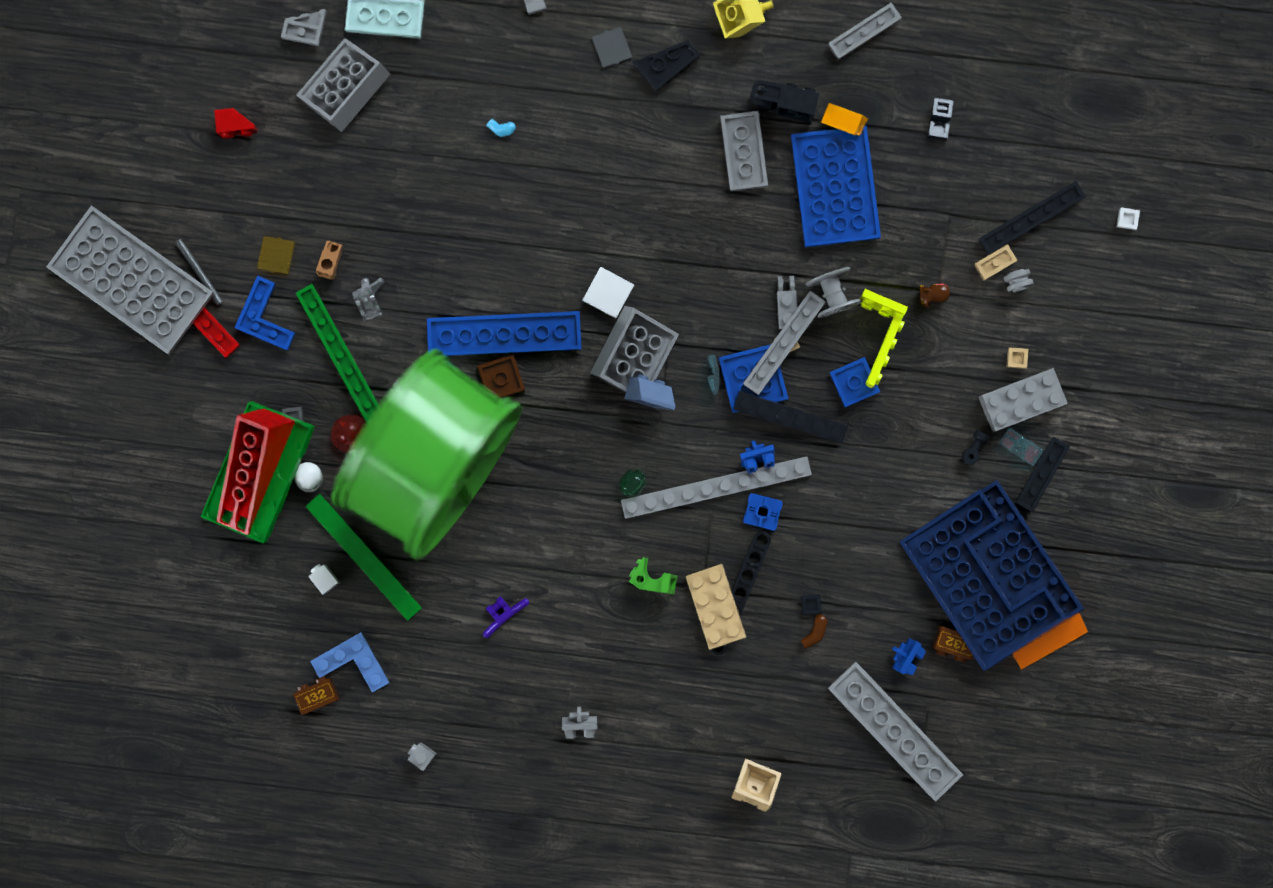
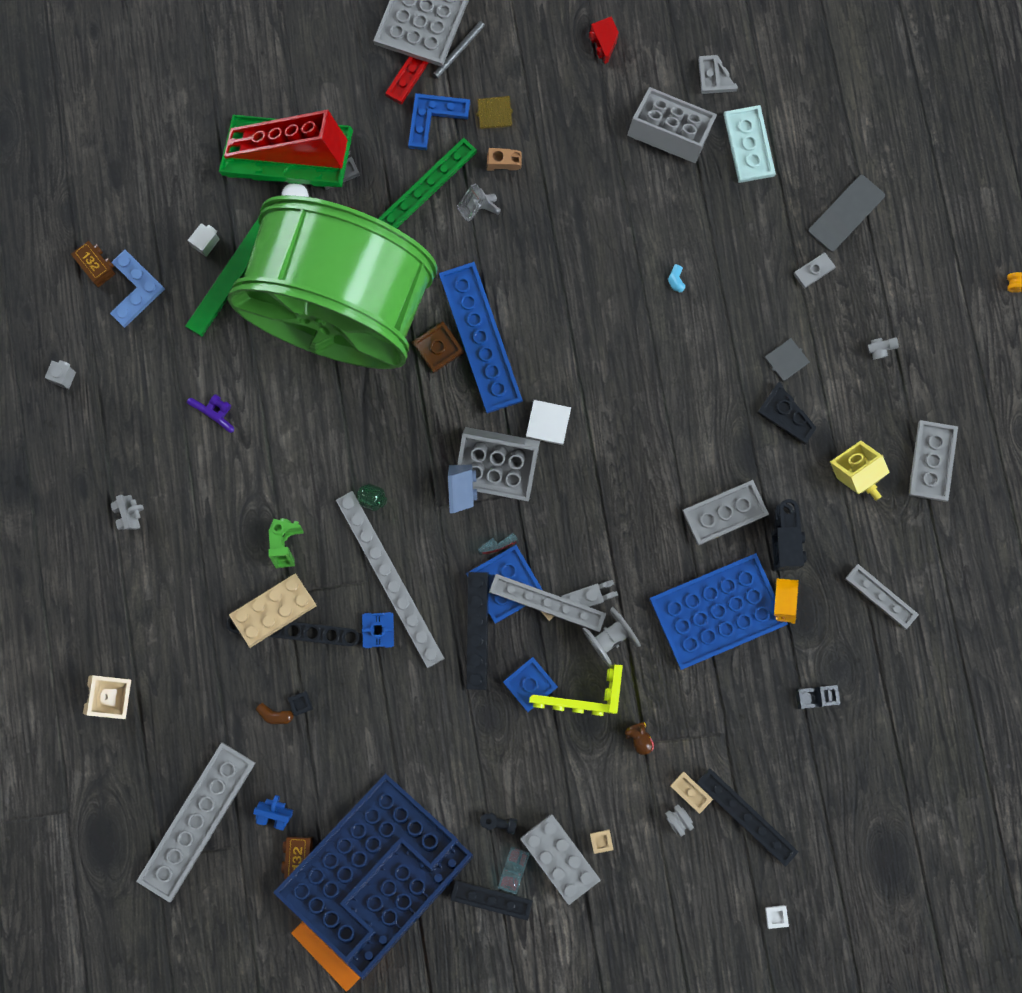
camera: 80 degrees right, 5 degrees down
blue hips [740,440,775,473] -> none

